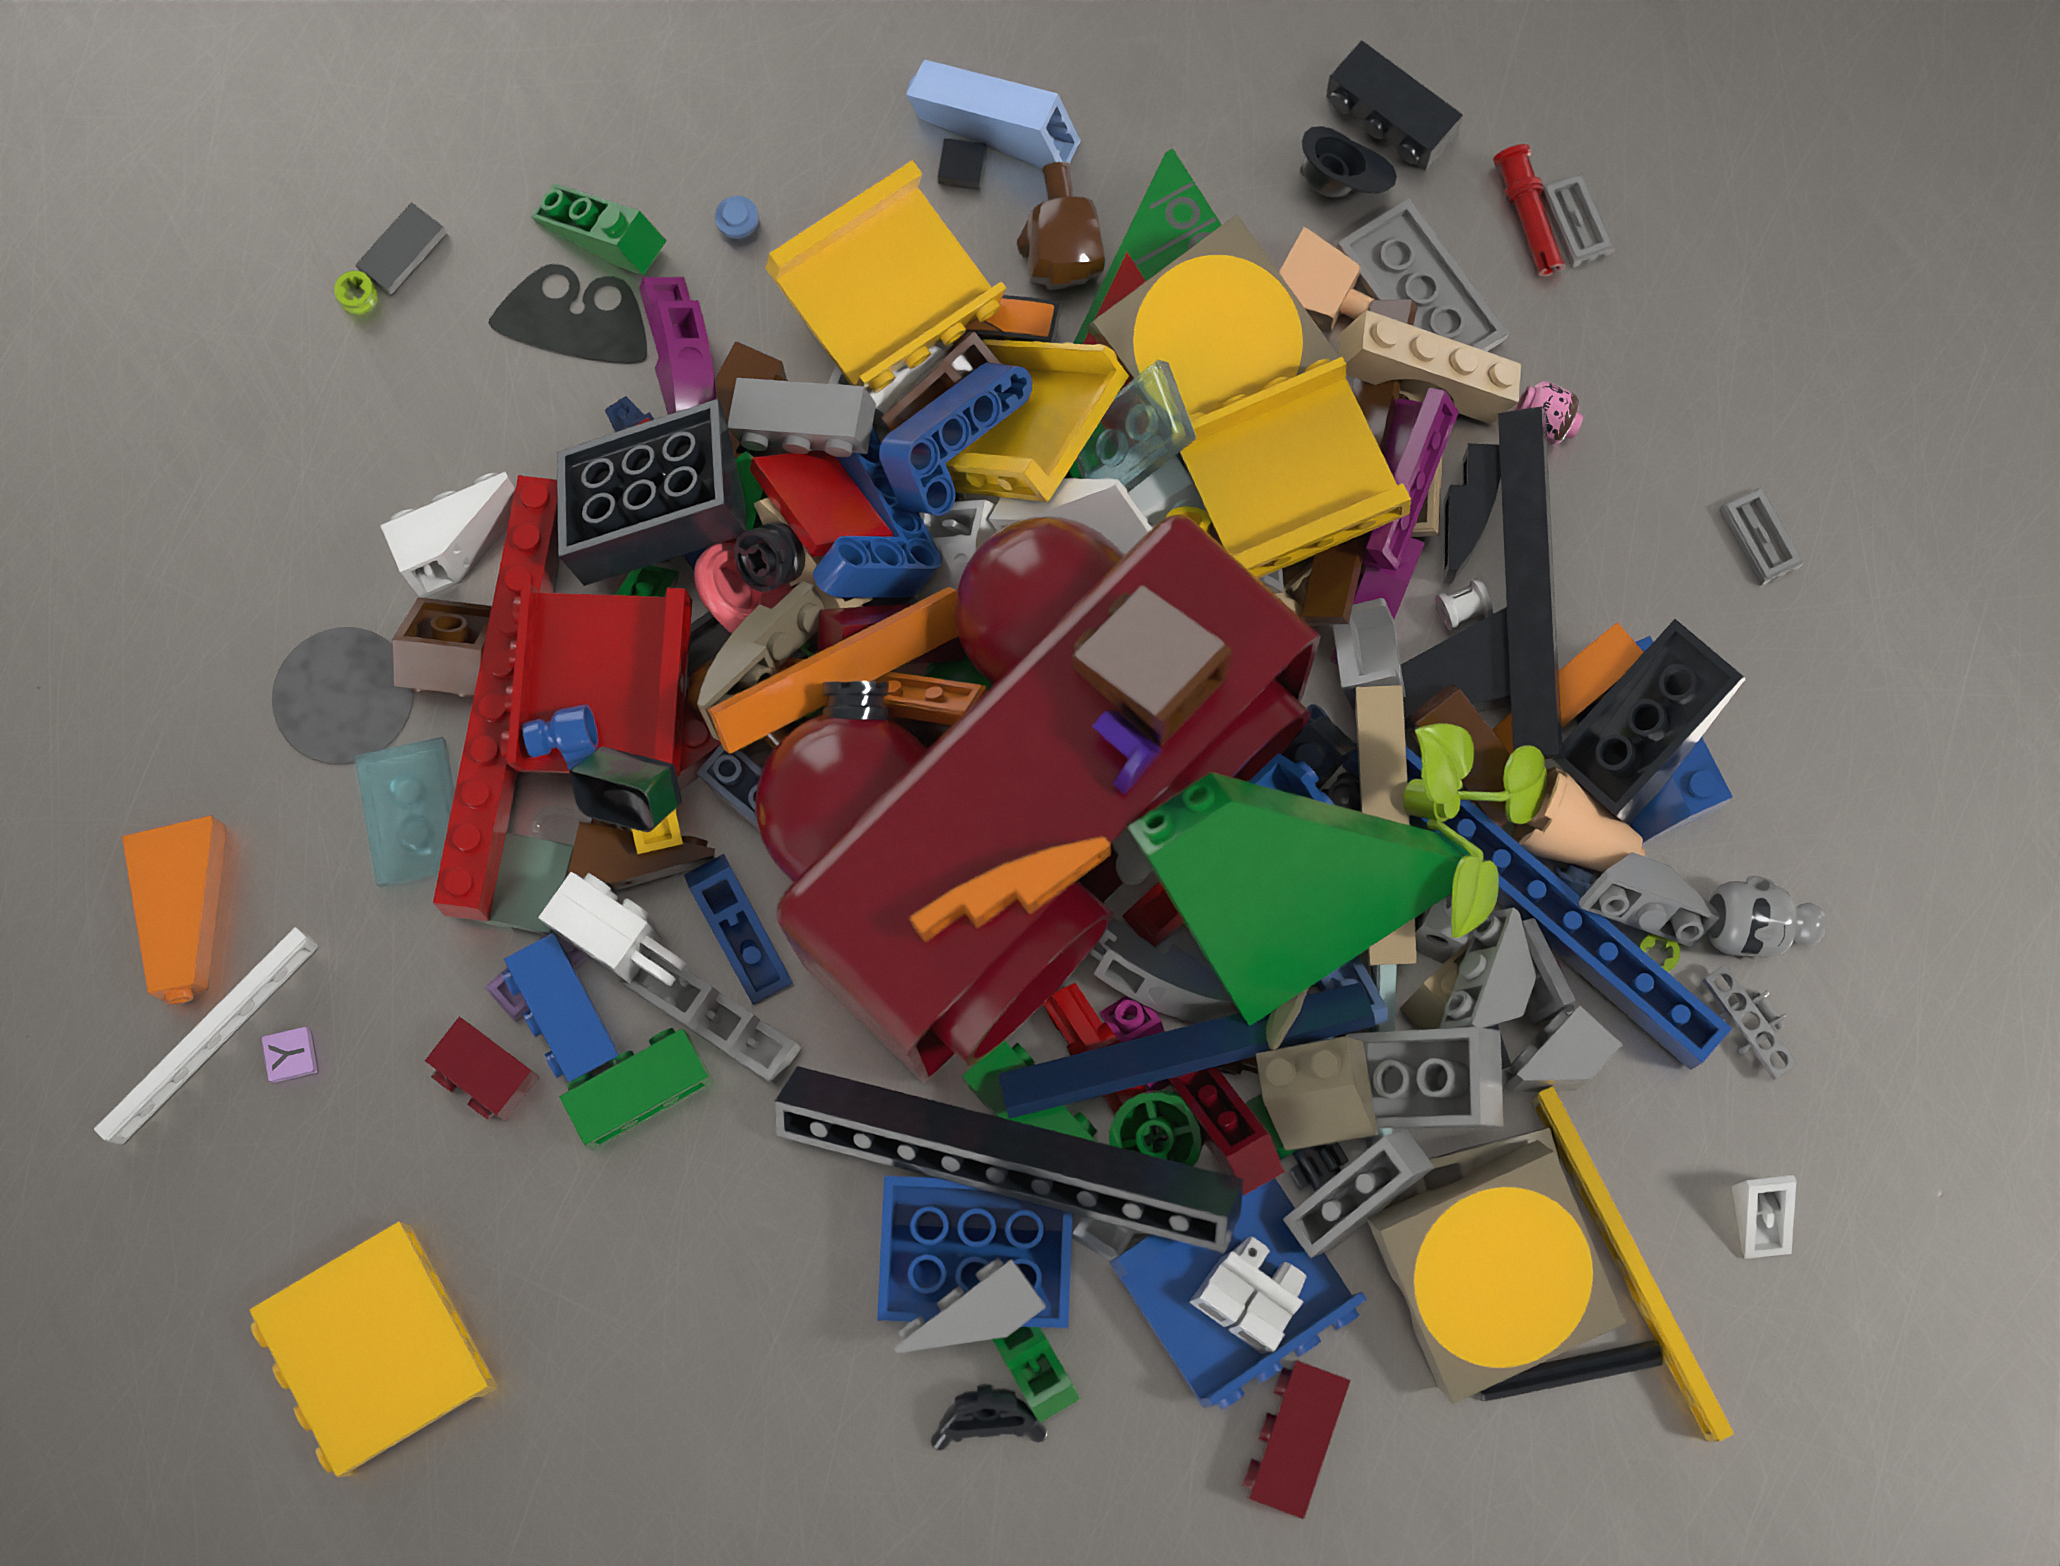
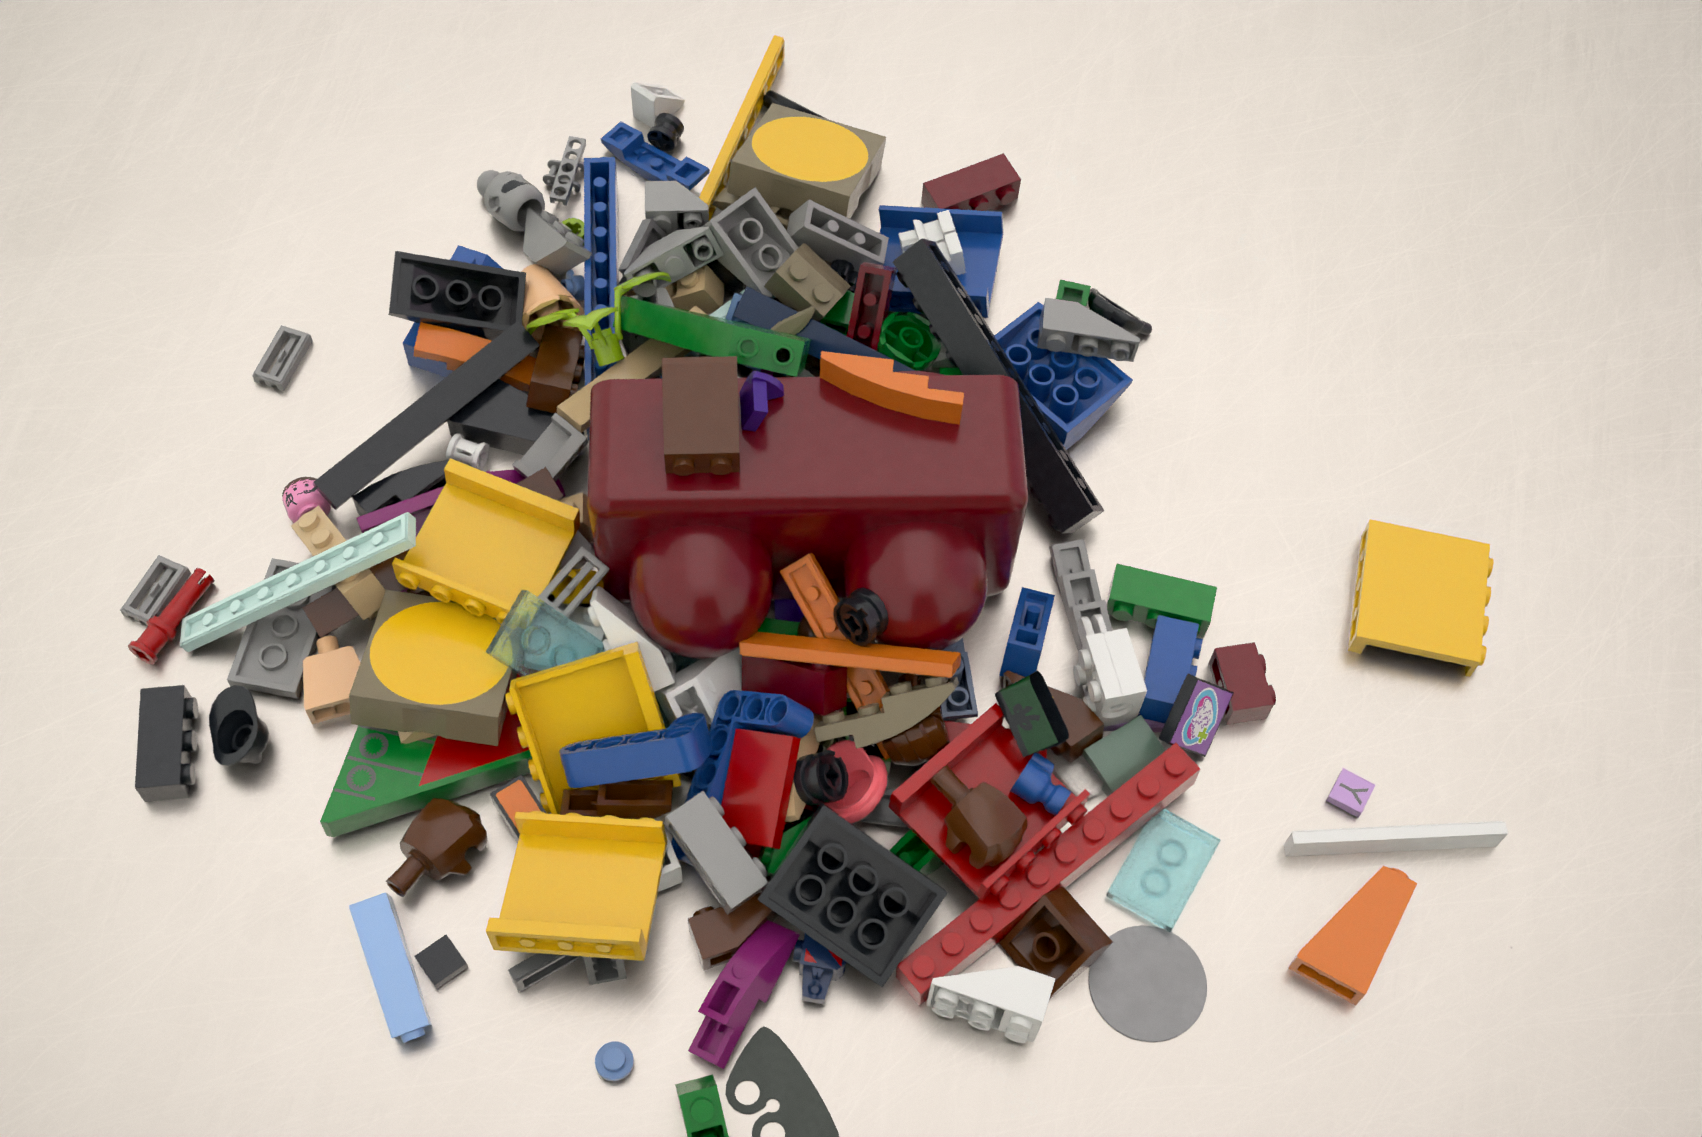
camera: 145 degrees left, 15 degrees down
none -> light aqua tile [180,512,416,652]
none -> light grey tile [535,546,610,624]
none -> blue slope [600,121,710,191]
none -> black wheel [647,113,684,152]
none -> reddish brown piece [930,765,1028,869]
none -> tile [1159,674,1234,757]

